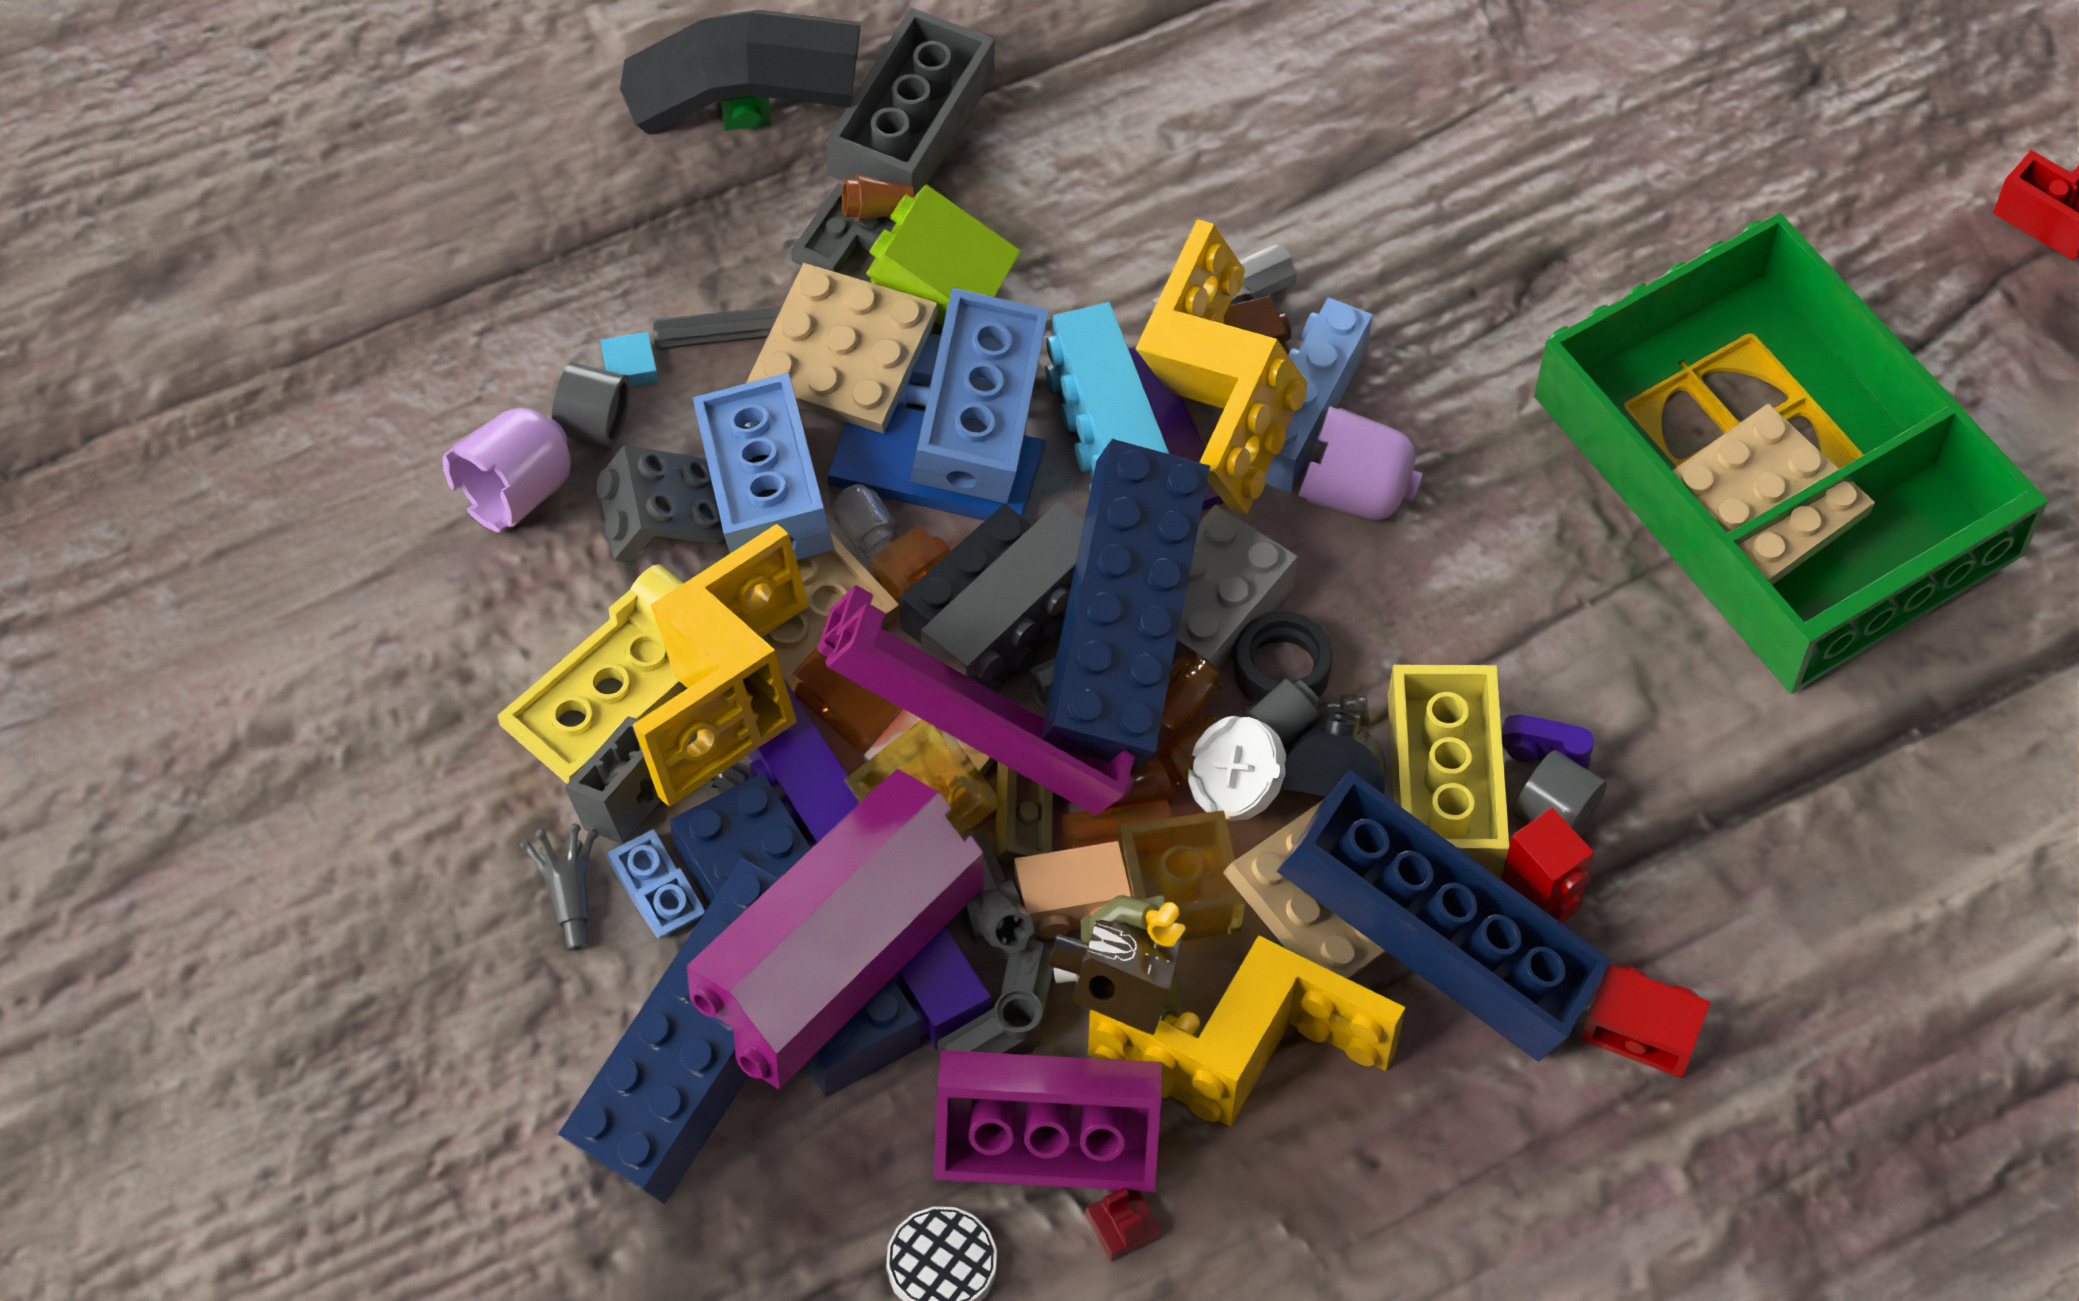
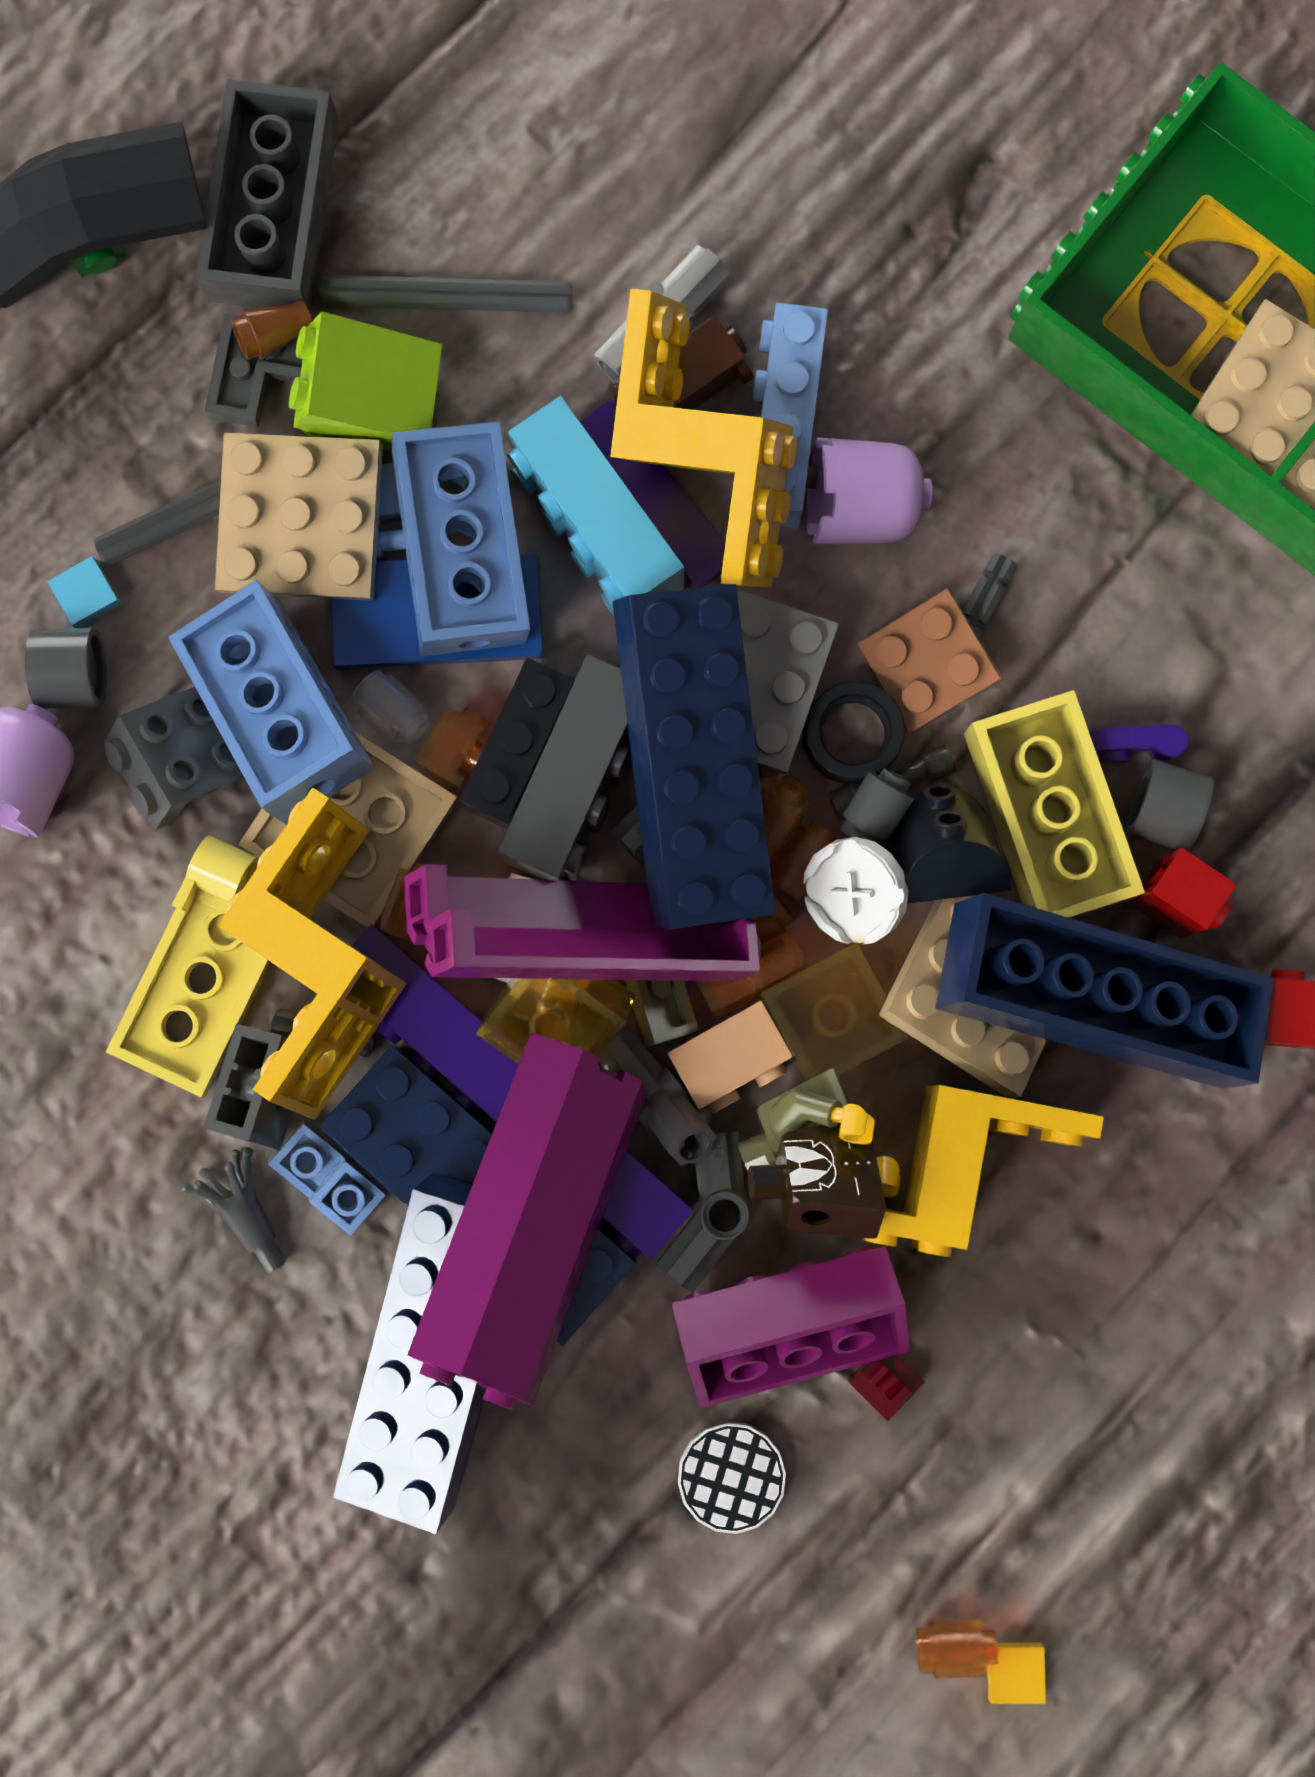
camera: 15 degrees left, 25 degrees up
none -> dark grey axle [318,275,572,313]
none -> nougat plate [857,588,1003,734]
none -> dark grey axle [963,554,1017,639]

